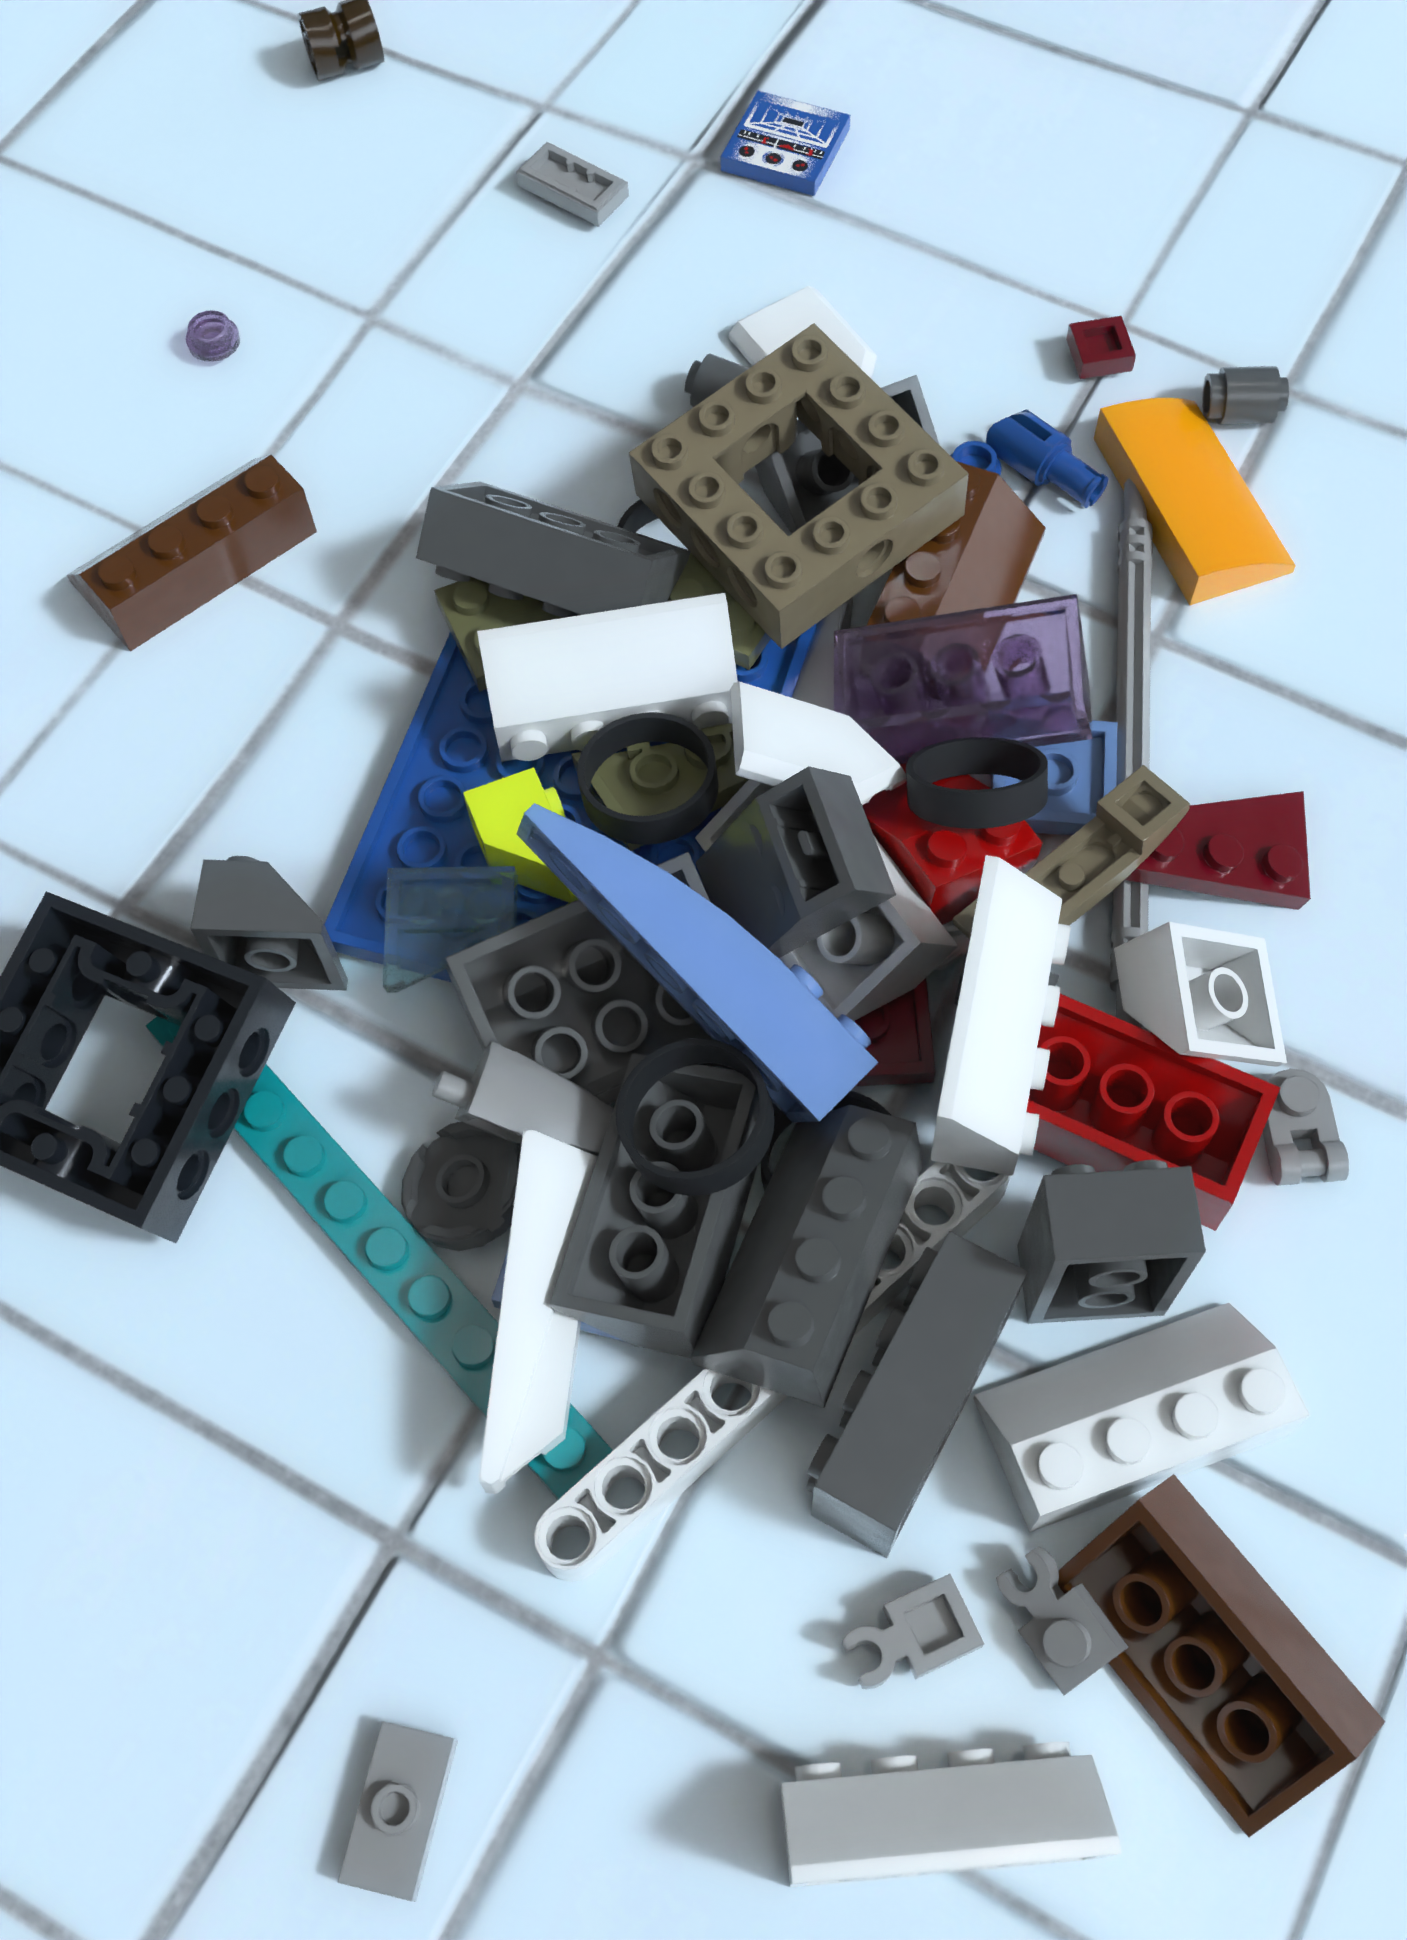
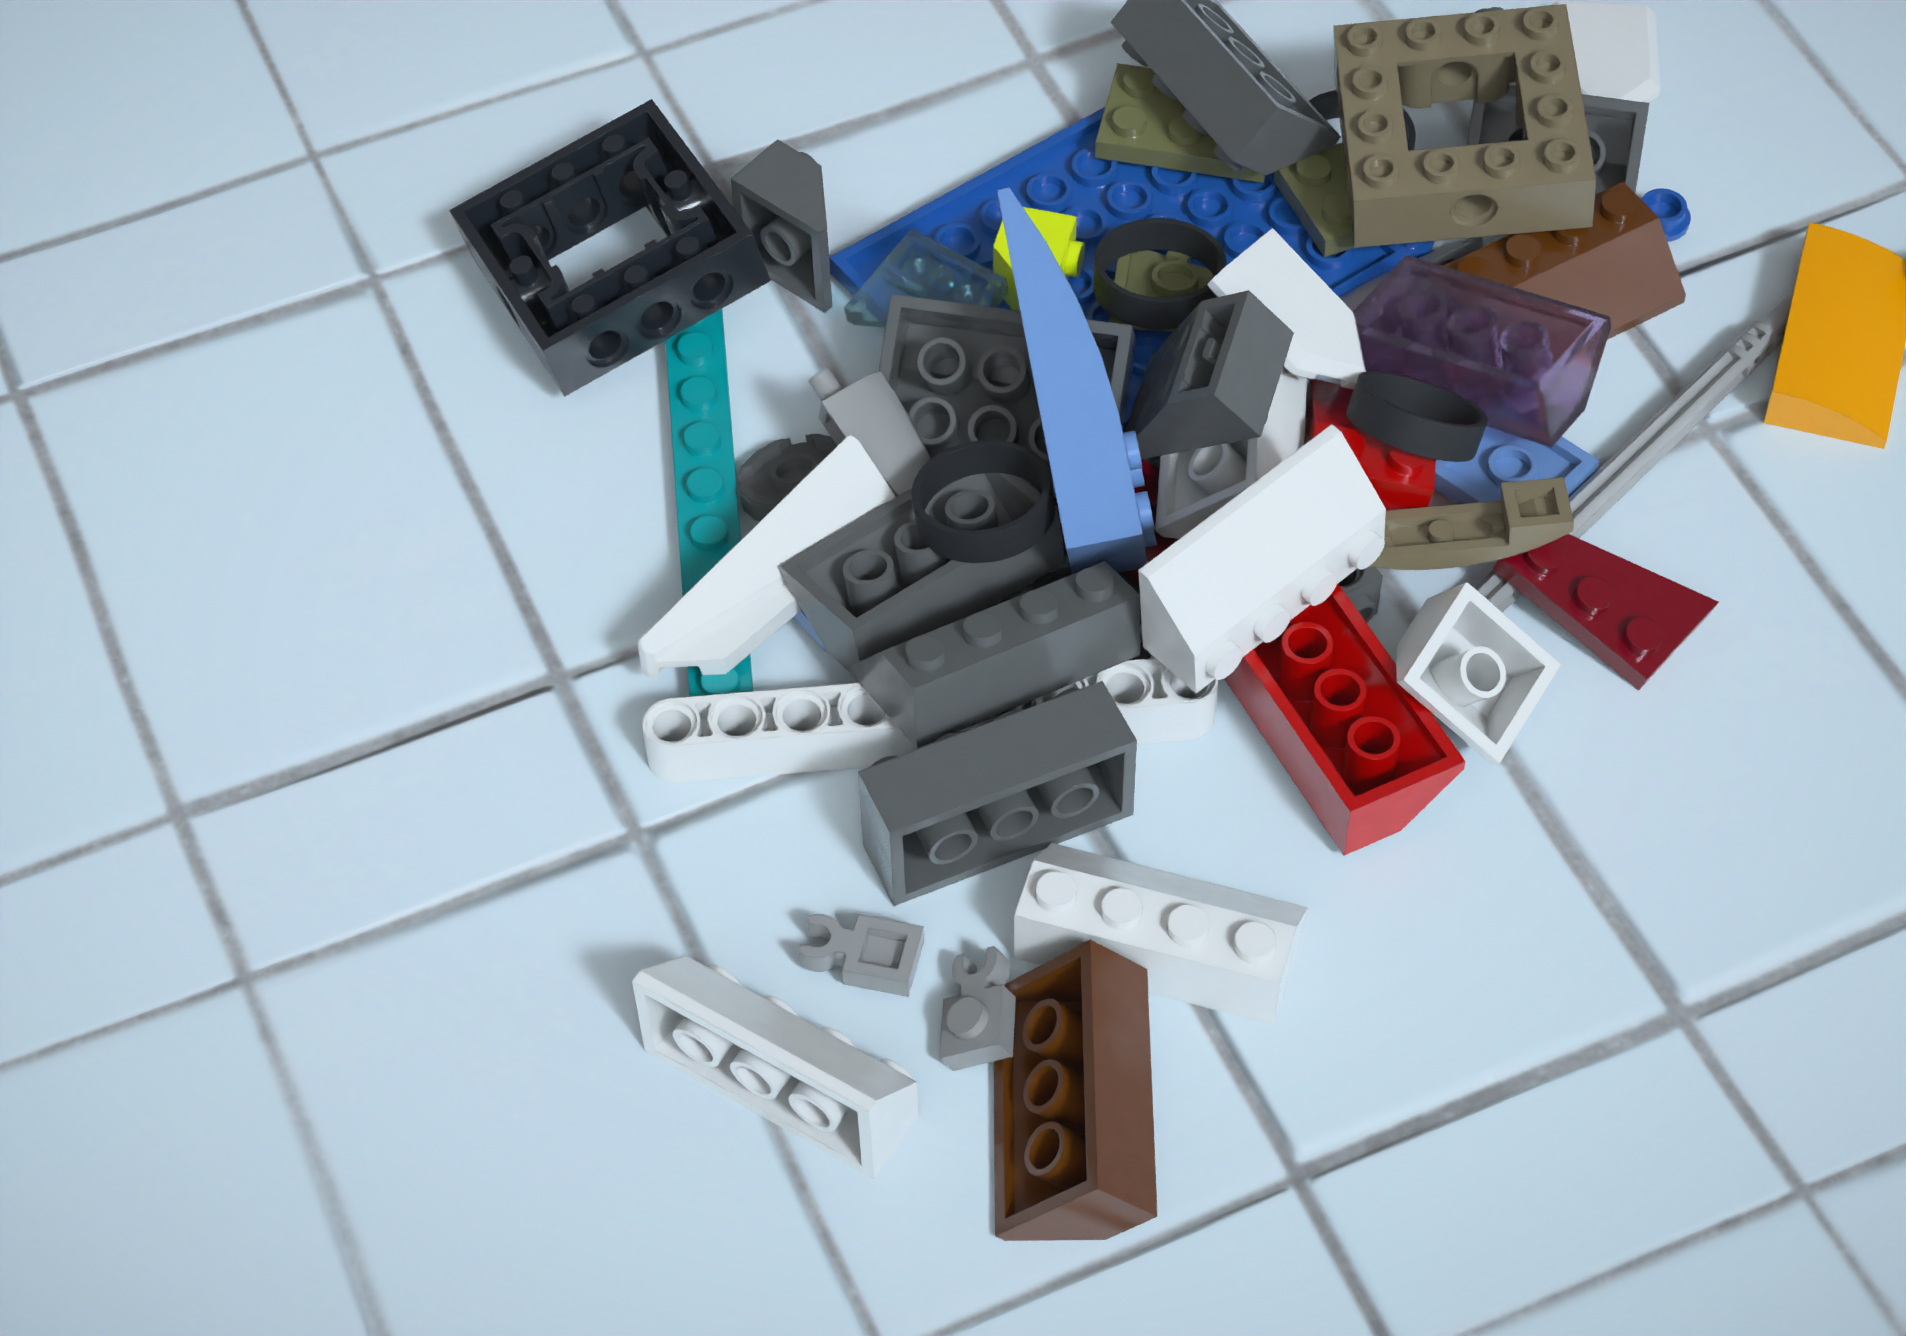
camera: 35 degrees right, 10 degrees down
light grey plate [337,1721,458,1902] -> none
white slope [477,593,738,762] -> none
blue arm [986,409,1108,508] -> none
dark grey brick [1017,1160,1206,1324] -> none
dark red plate [1066,315,1136,379] -> none
light grey plate [1263,1068,1349,1186] -> none

